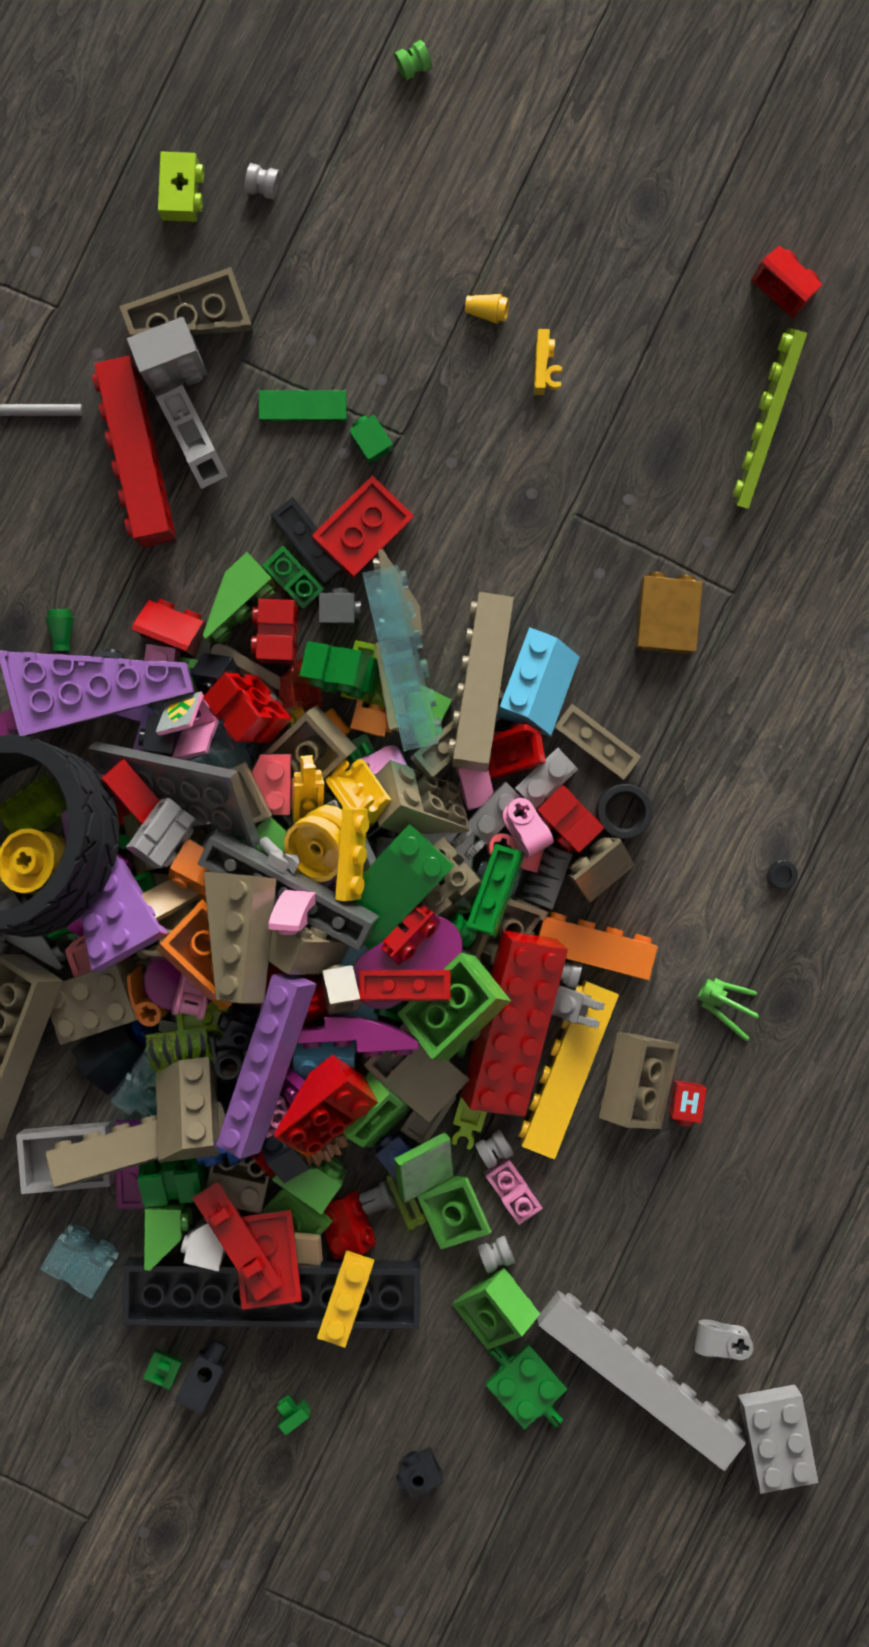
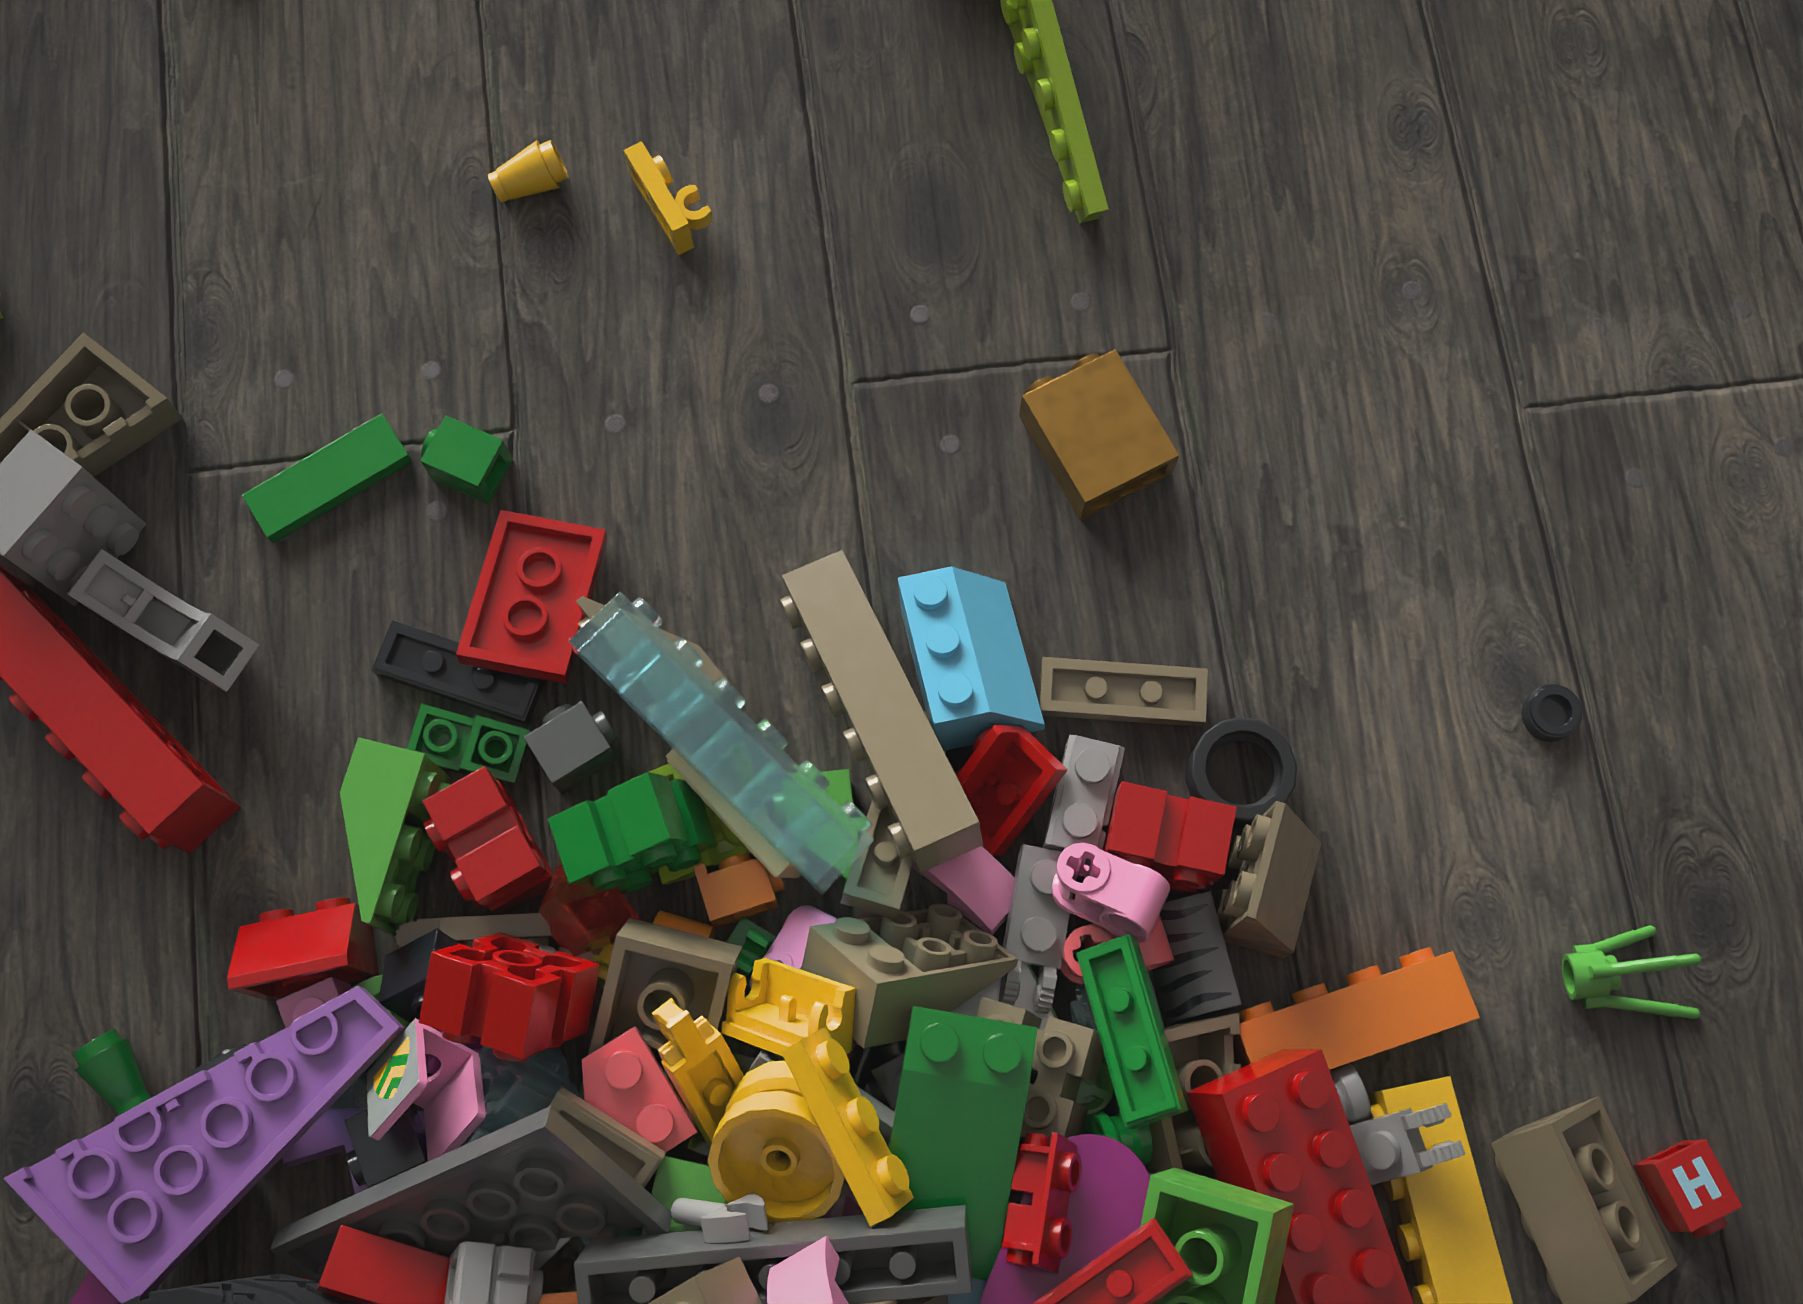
camera: 30 degrees left, 15 degrees down
light grey wheel [244,163,280,200] -> none

